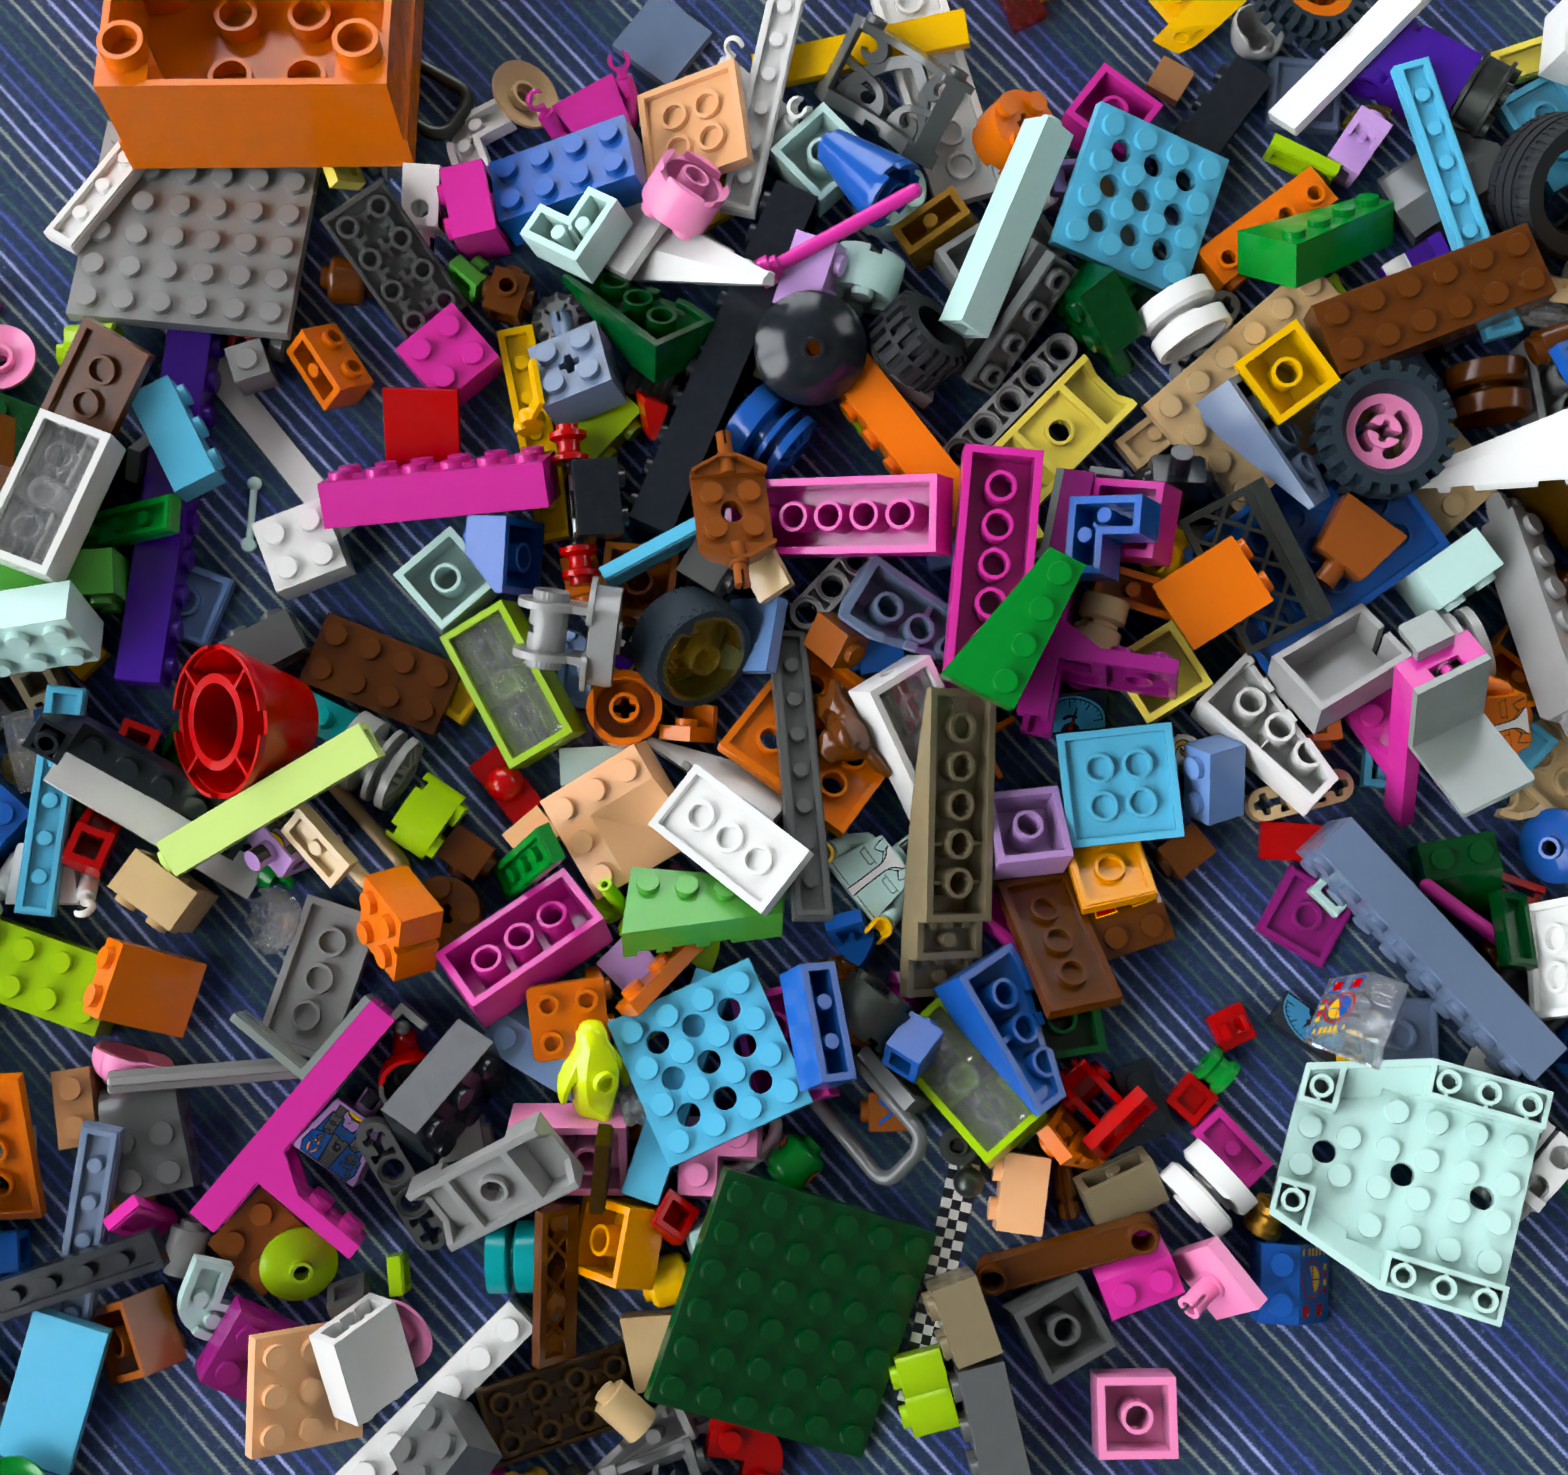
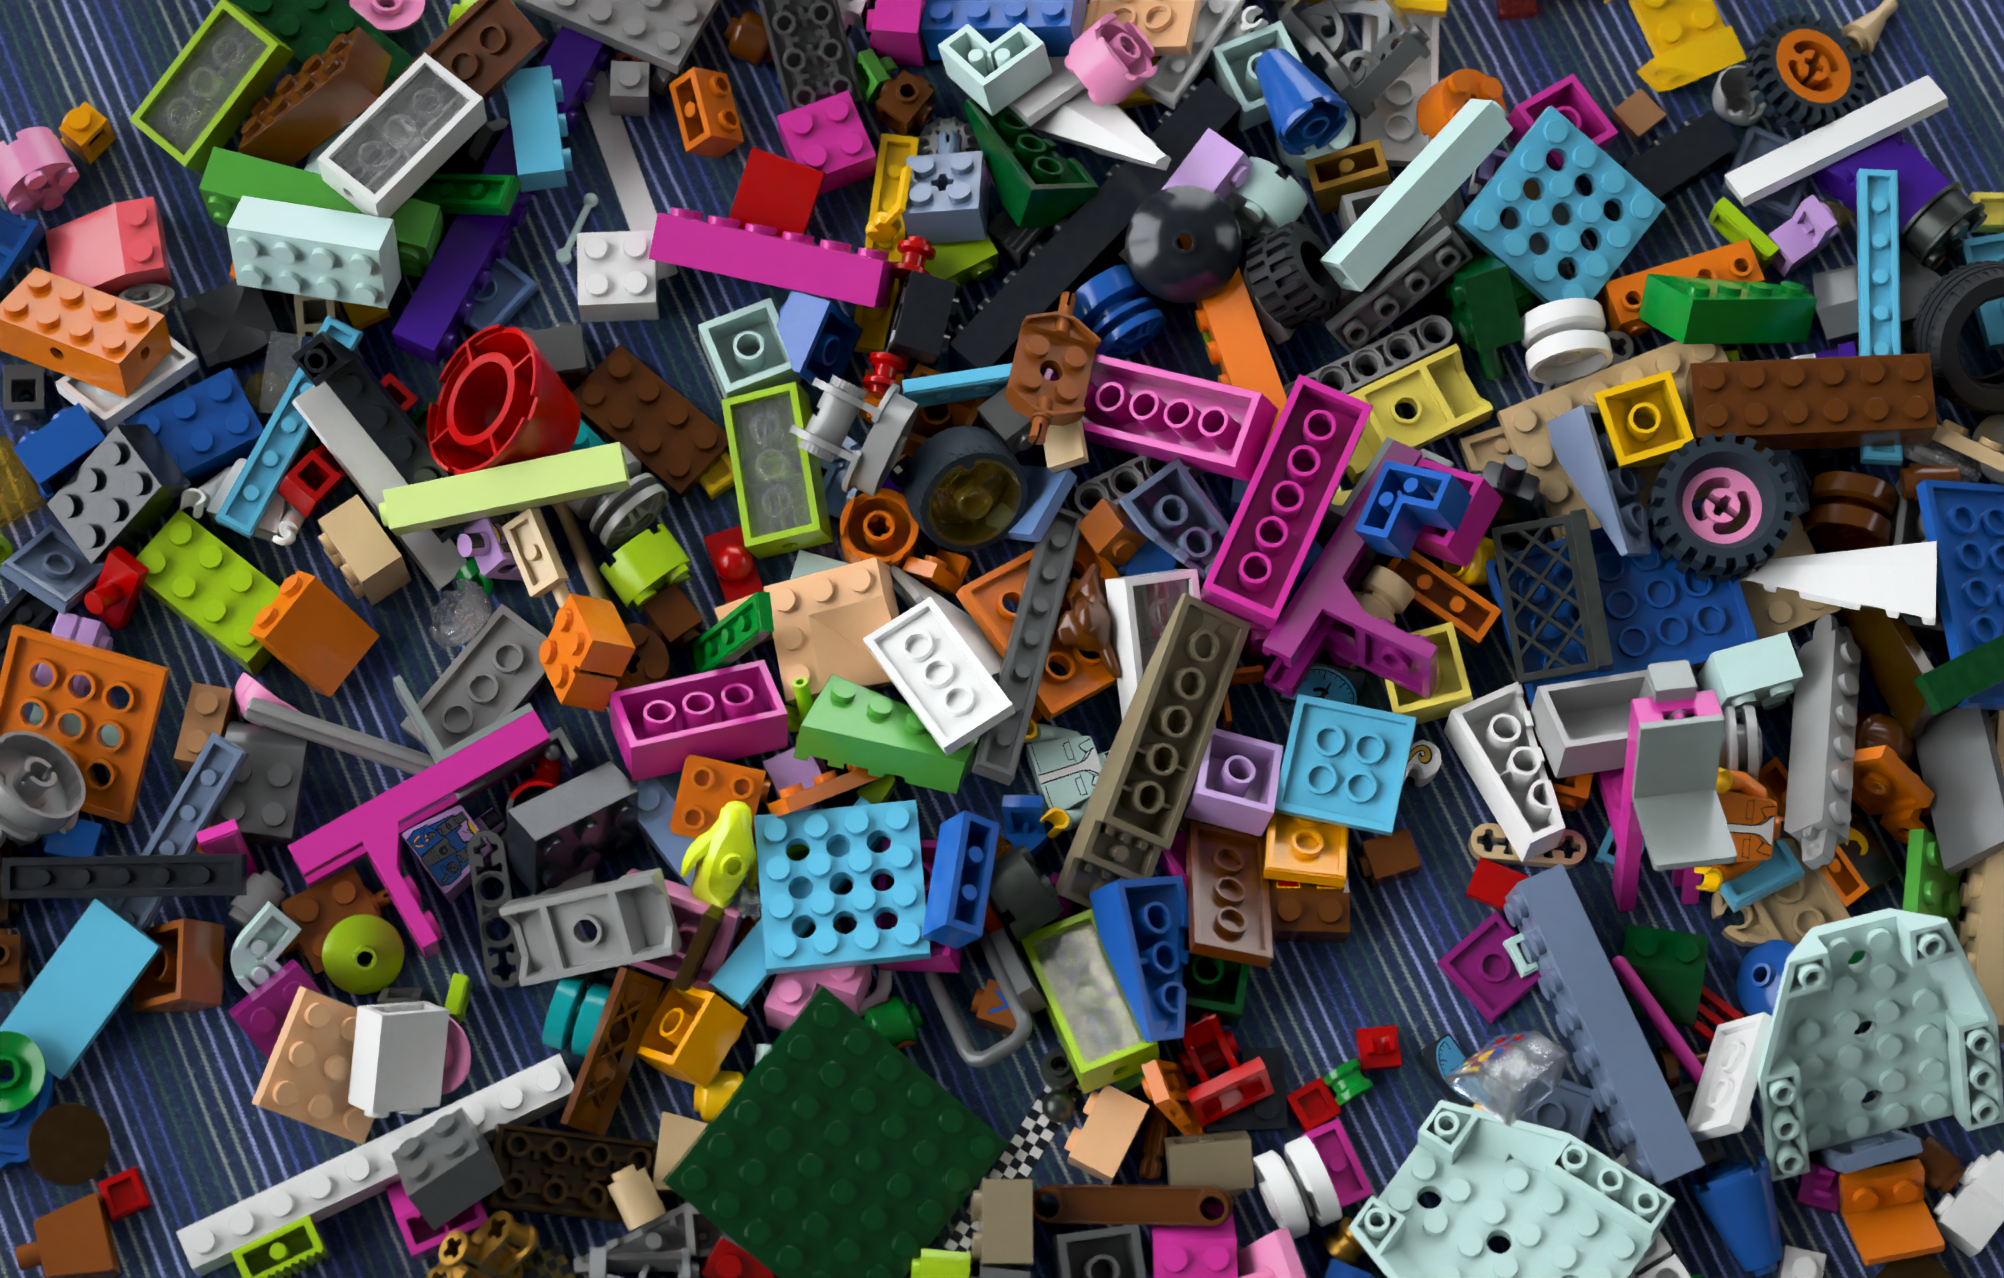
camera: 15 degrees right, 10 degrees down
red slope [636,390,669,441] -> none
red slope [649,1189,701,1246] -> none
dark pink piece [754,183,922,289] -> none
brick [882,1011,944,1084] -> none
green wedge [939,547,1086,712] -> none
orange brick [1151,535,1275,651] -> none
medium blue brick [1183,734,1246,826] -> none
dark orange torso [1311,493,1407,591] -> none
dark green tile [1488,890,1538,971] -> none

